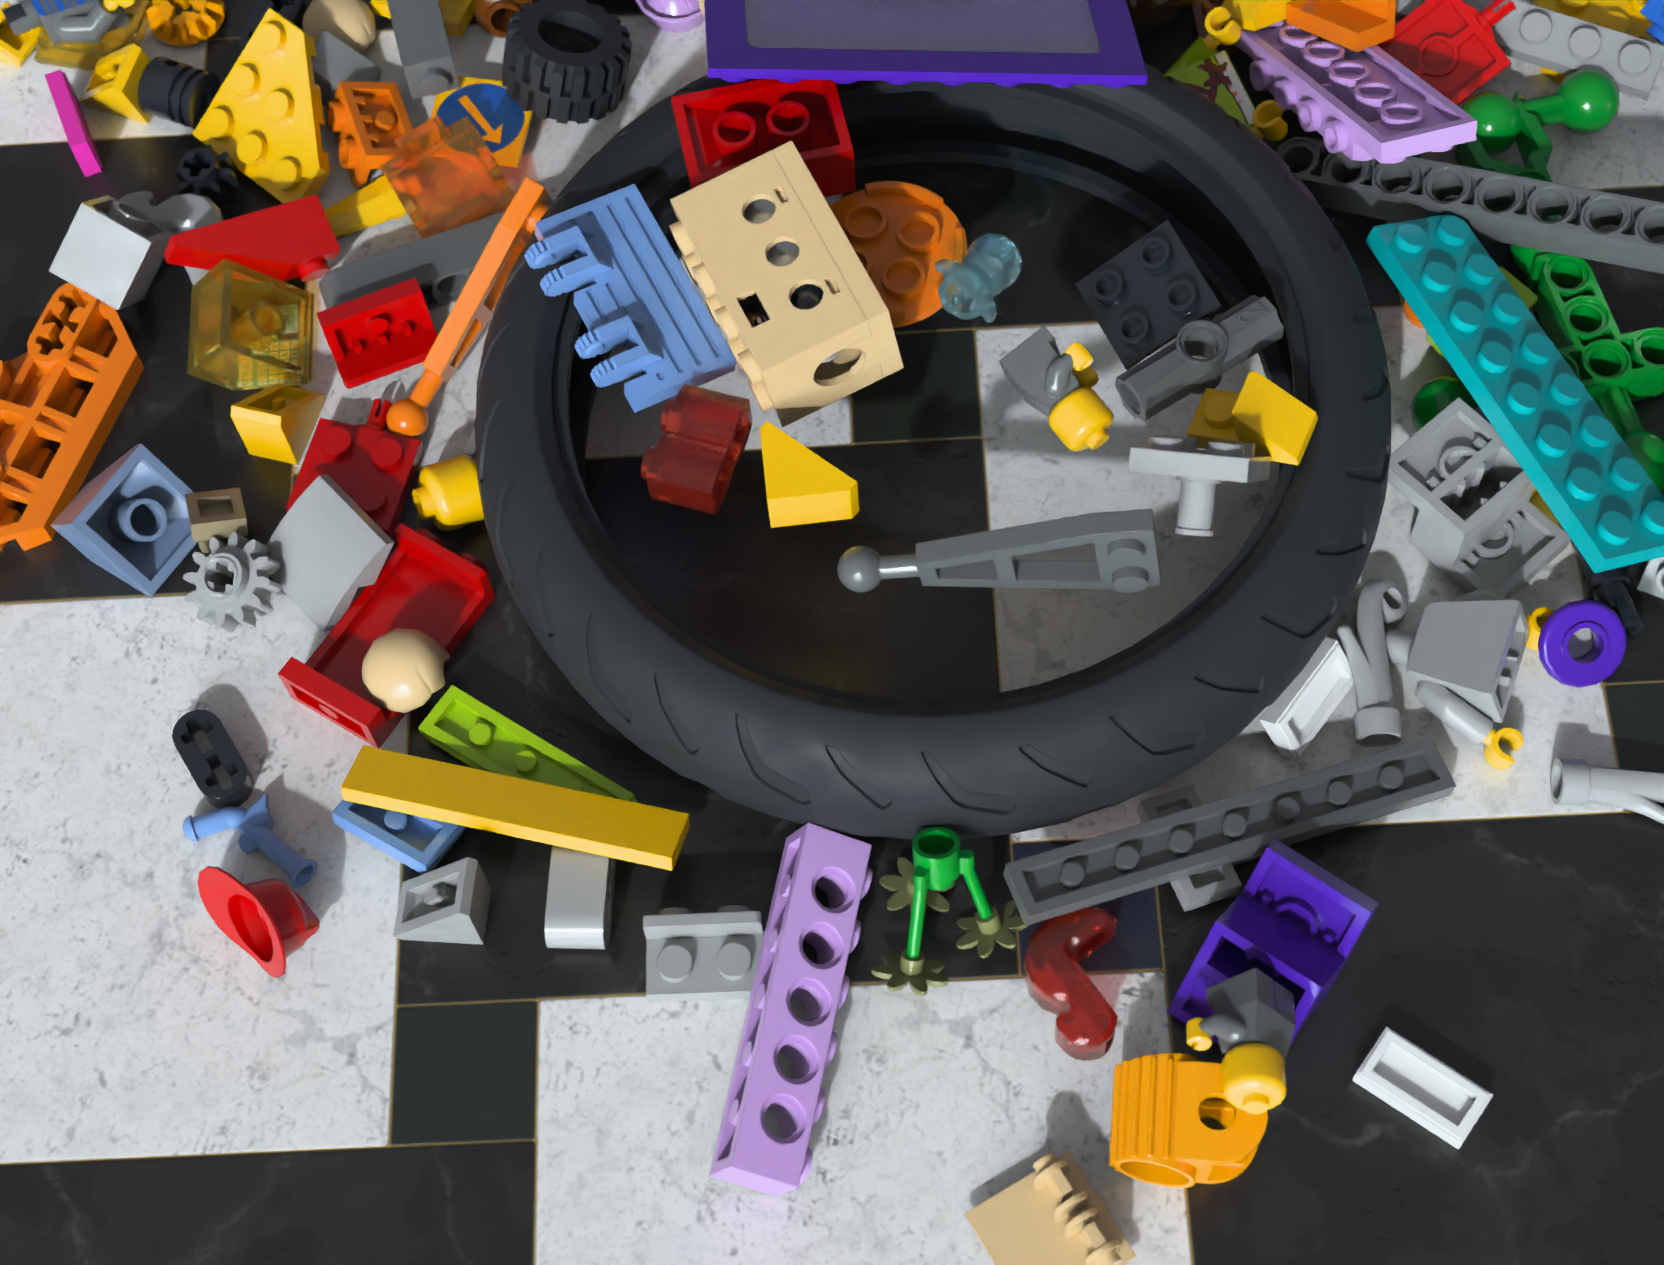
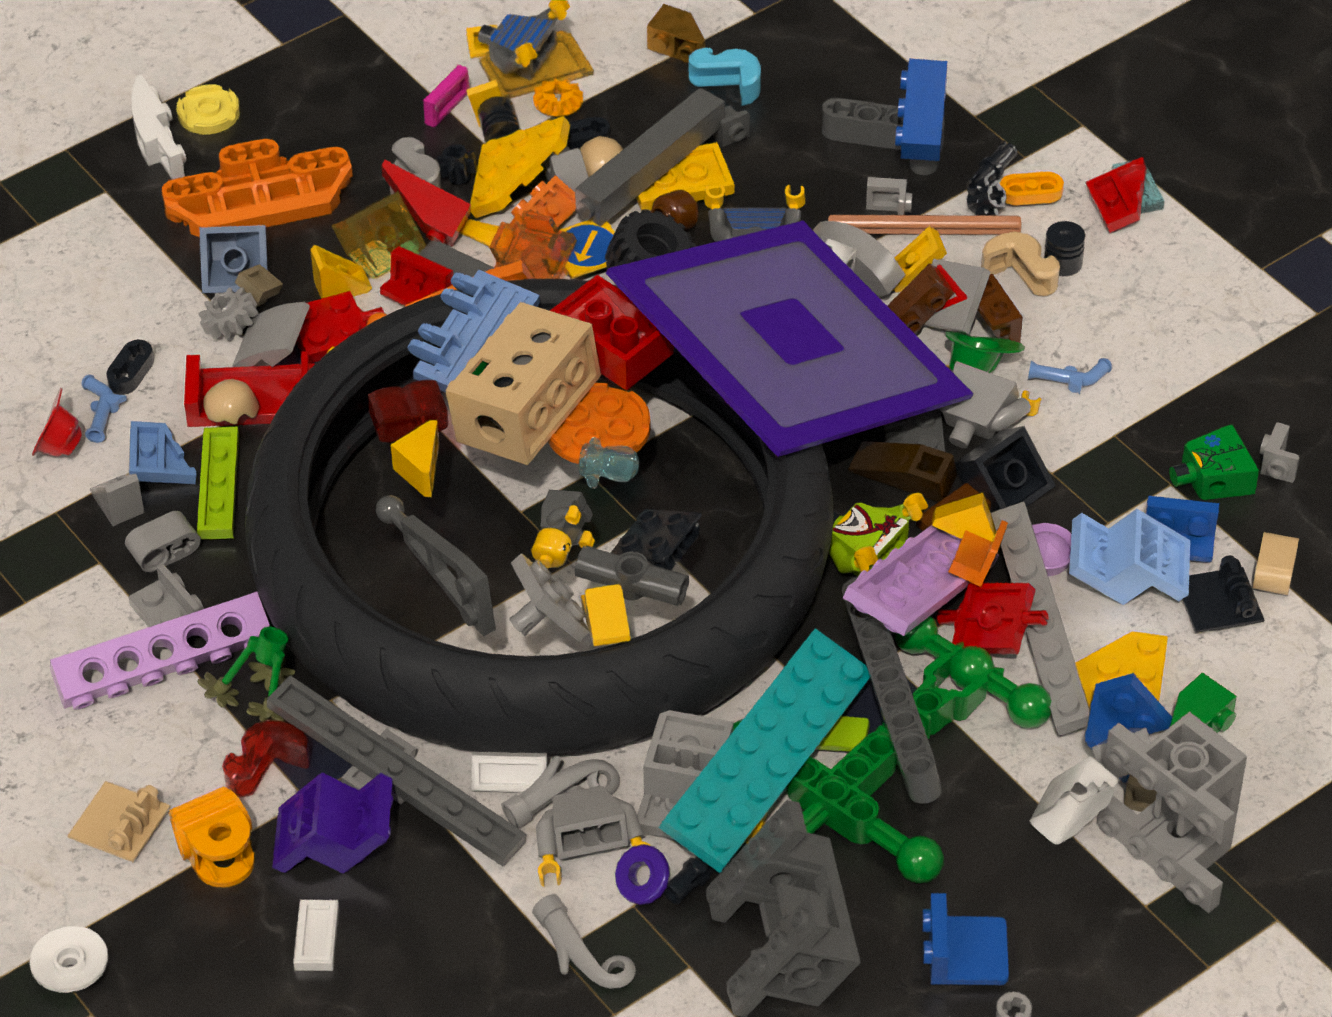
camera: 50 degrees right, 15 degrees down
head [49,195,176,310] -> none
yellow tile [341,745,690,871] -> none
piece [1186,967,1296,1114] -> none

